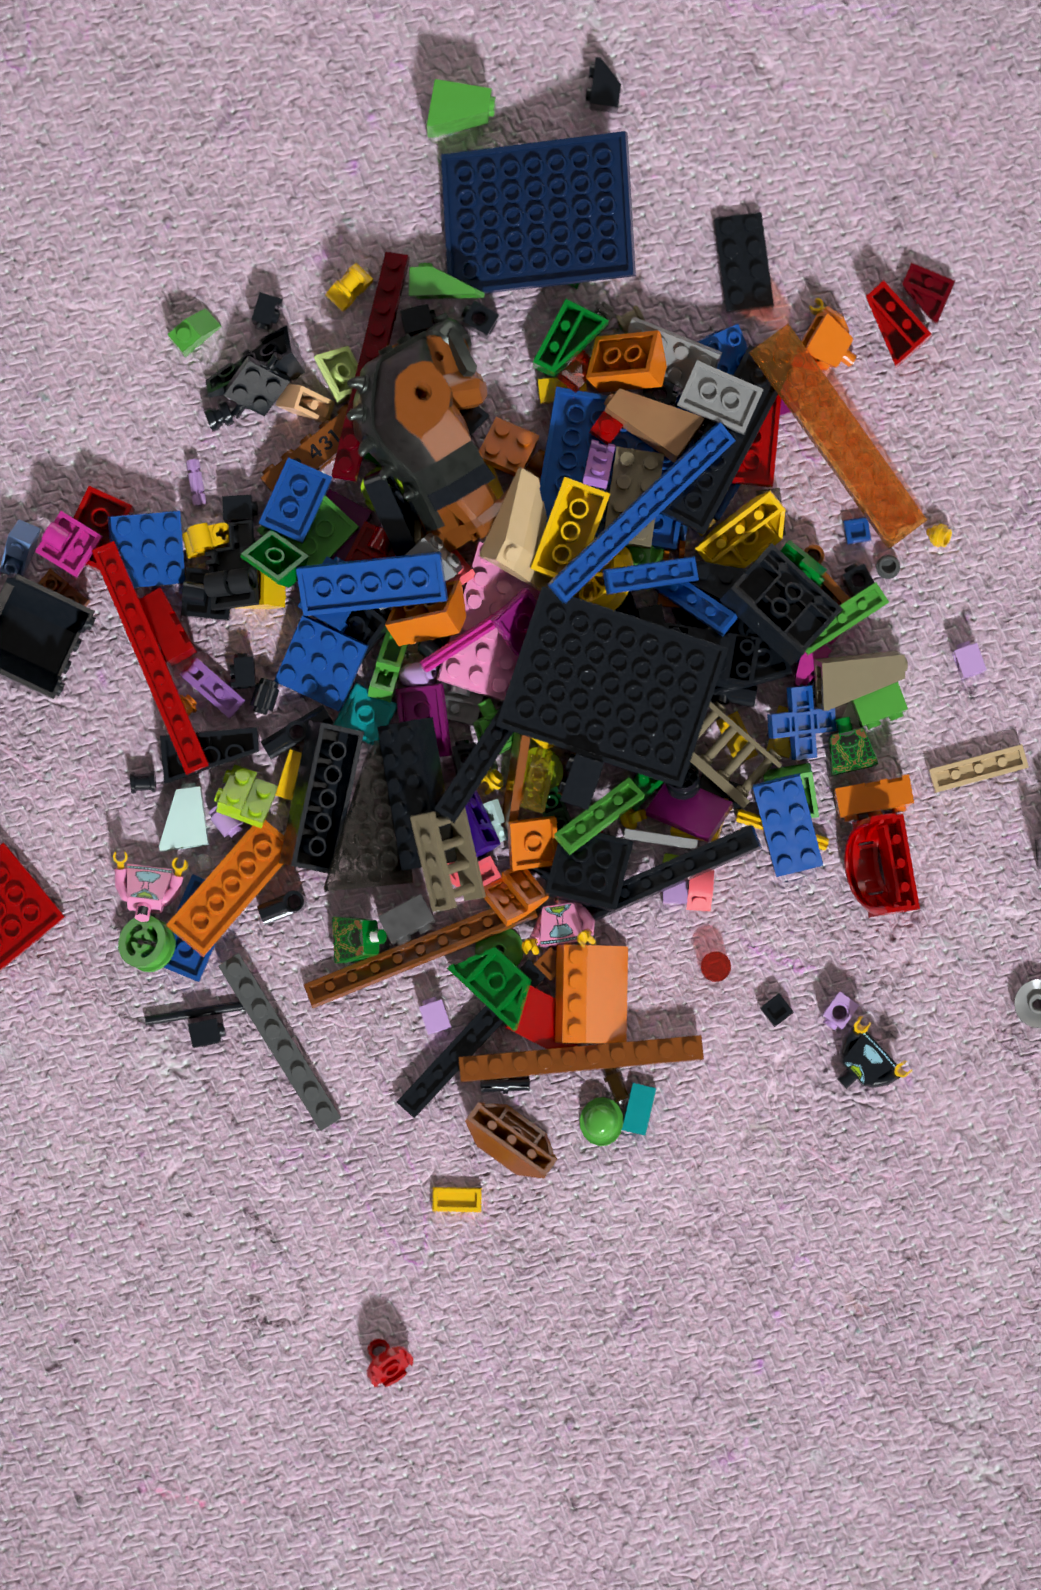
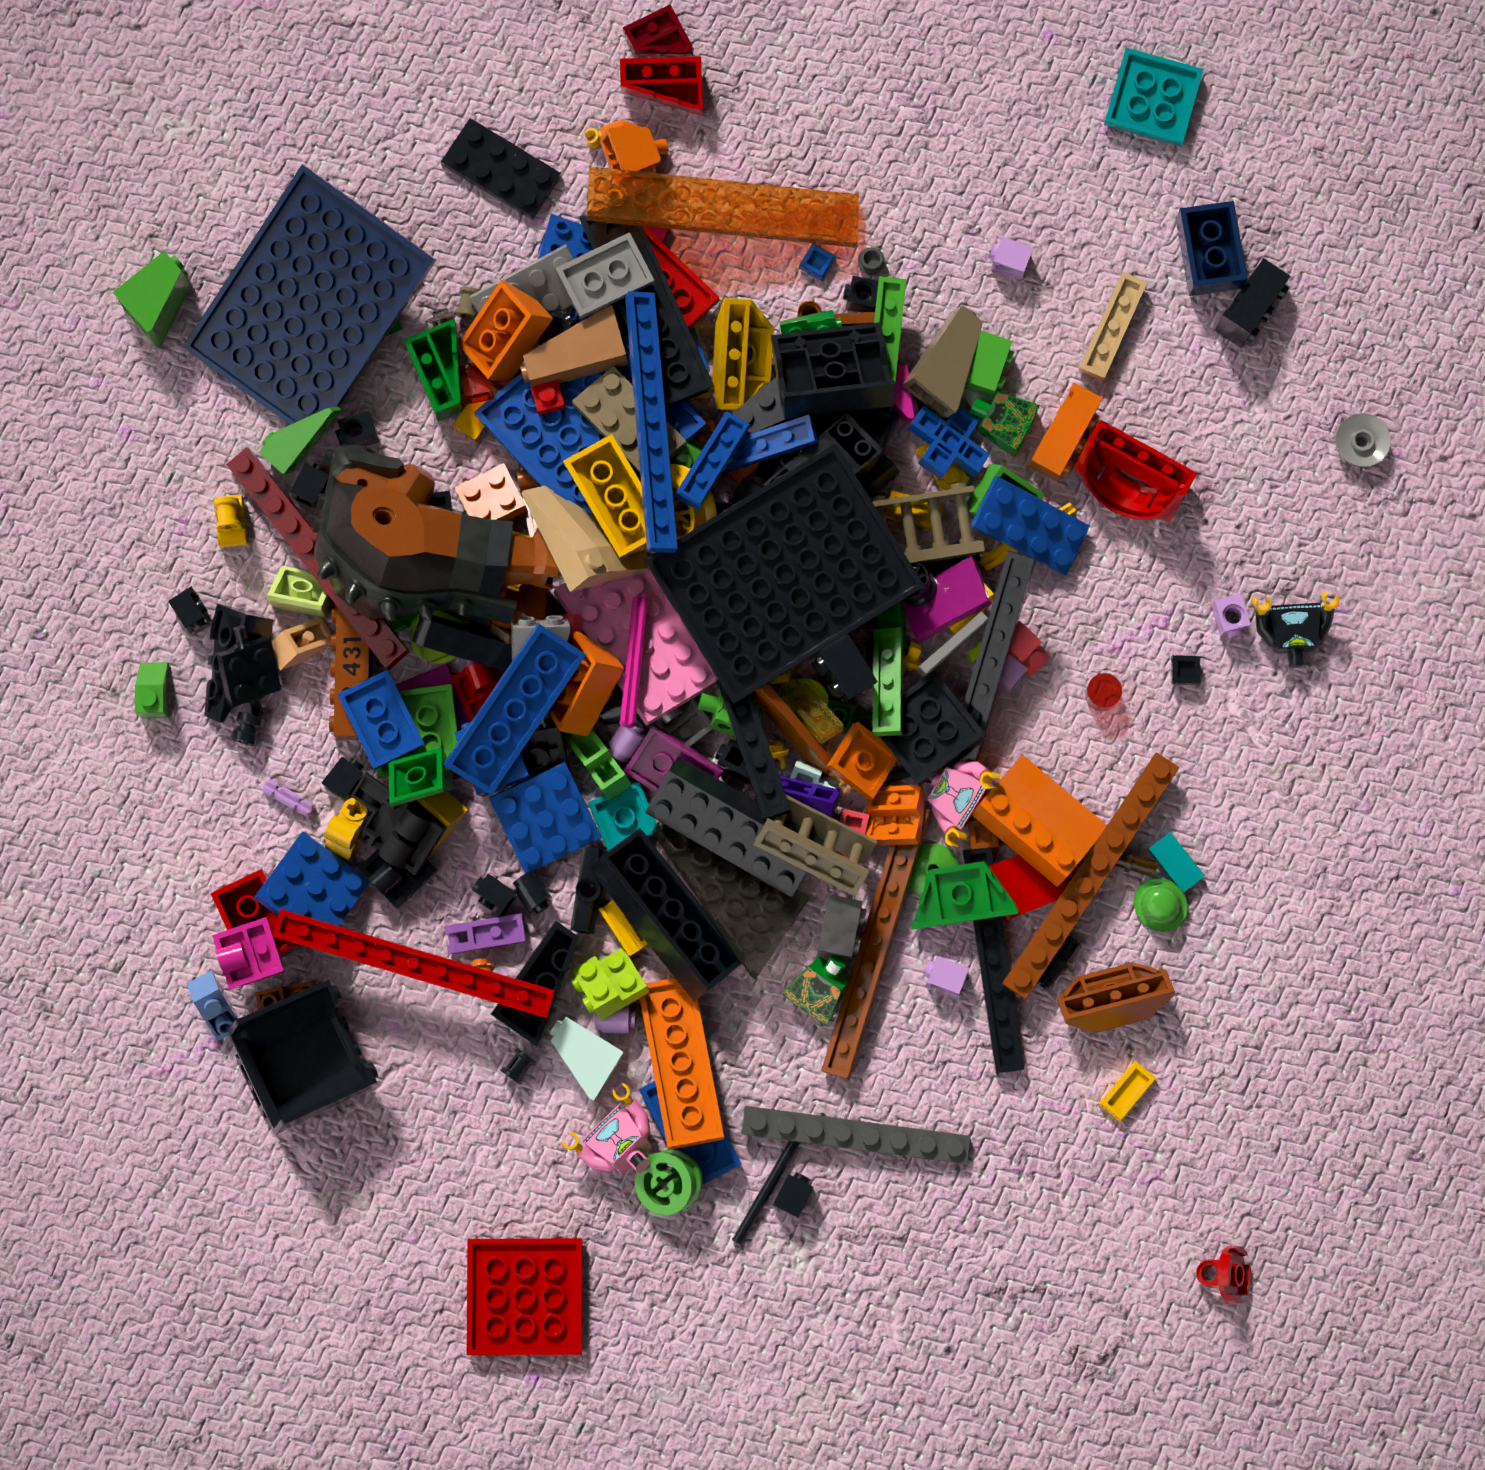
camera: 50 degrees left, 5 degrees down
red wedge [139,587,197,667] -> none
black piece [257,890,307,925] -> none
magenta tile [490,588,537,656] -> none
medium lavender plate [582,440,615,489] -> none
black slope [585,57,621,113] -> none
yellow plate [926,523,952,548] -> none

